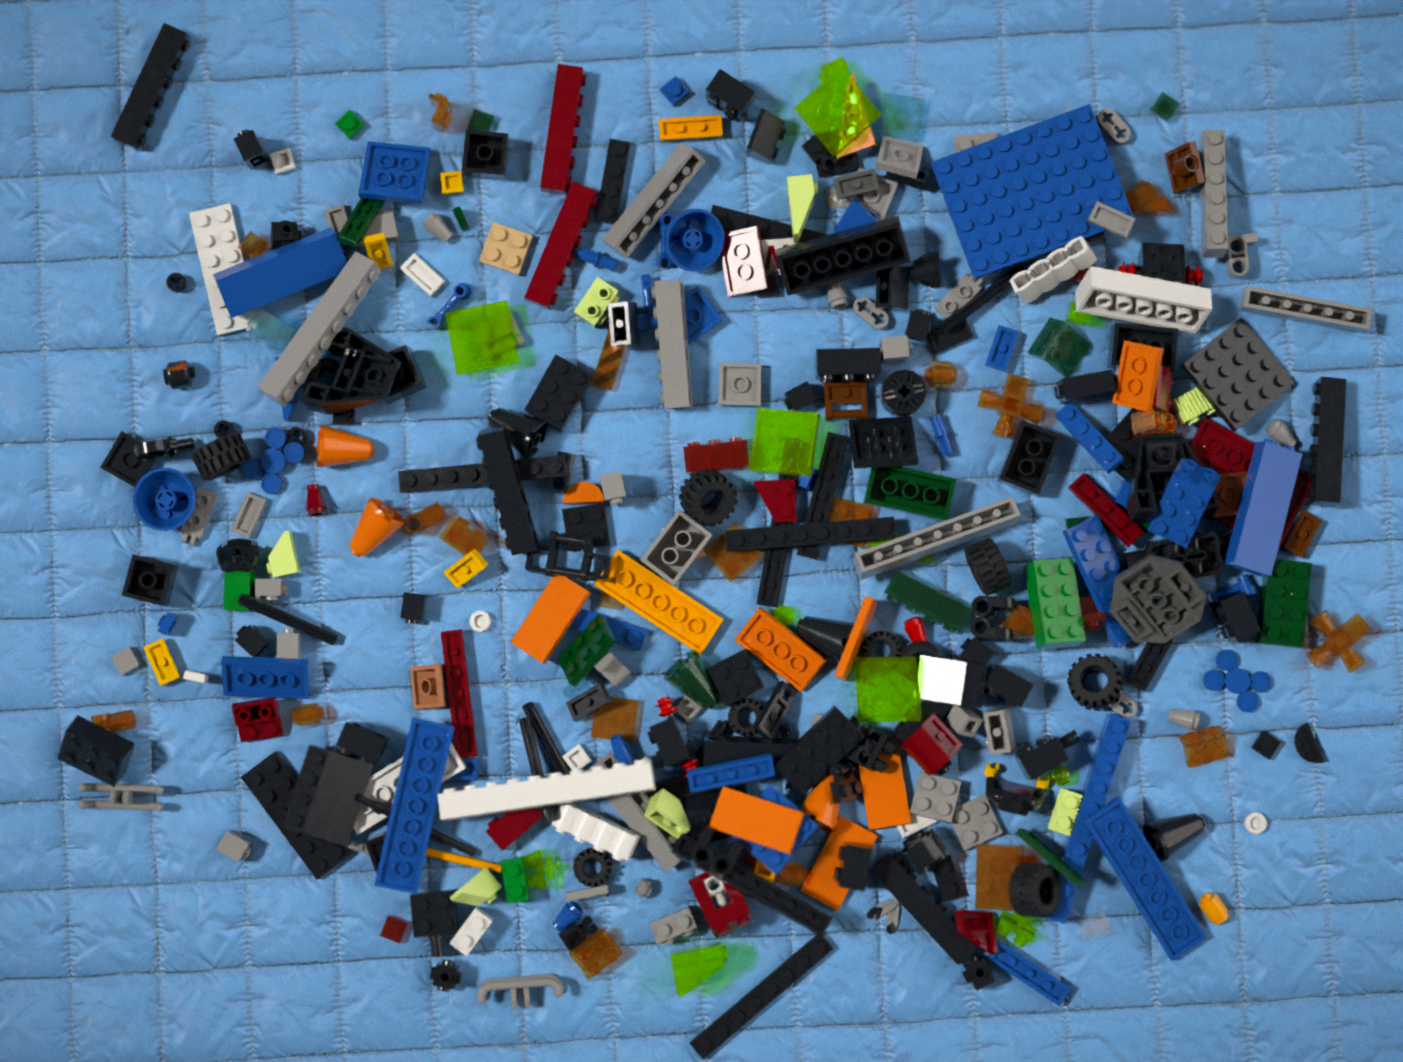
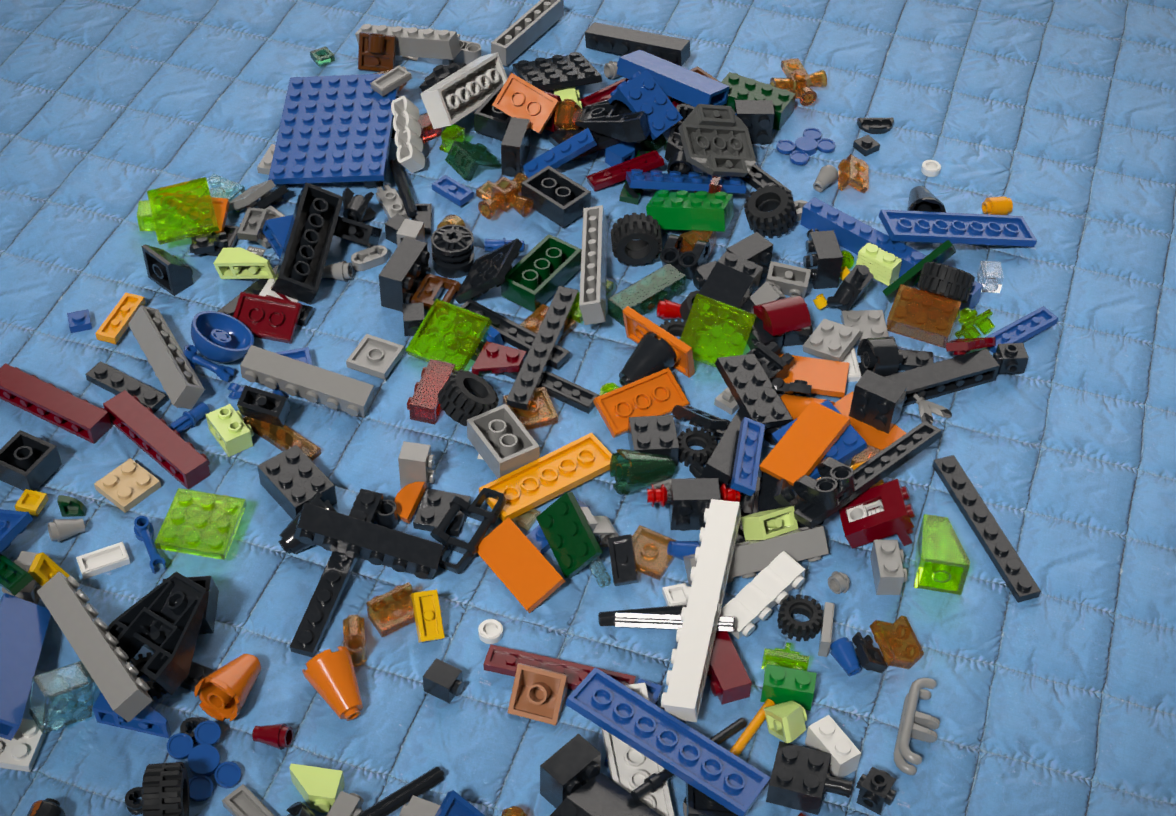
camera: 65 degrees left, 40 degrees down
black brick [705,69,755,121] -> none

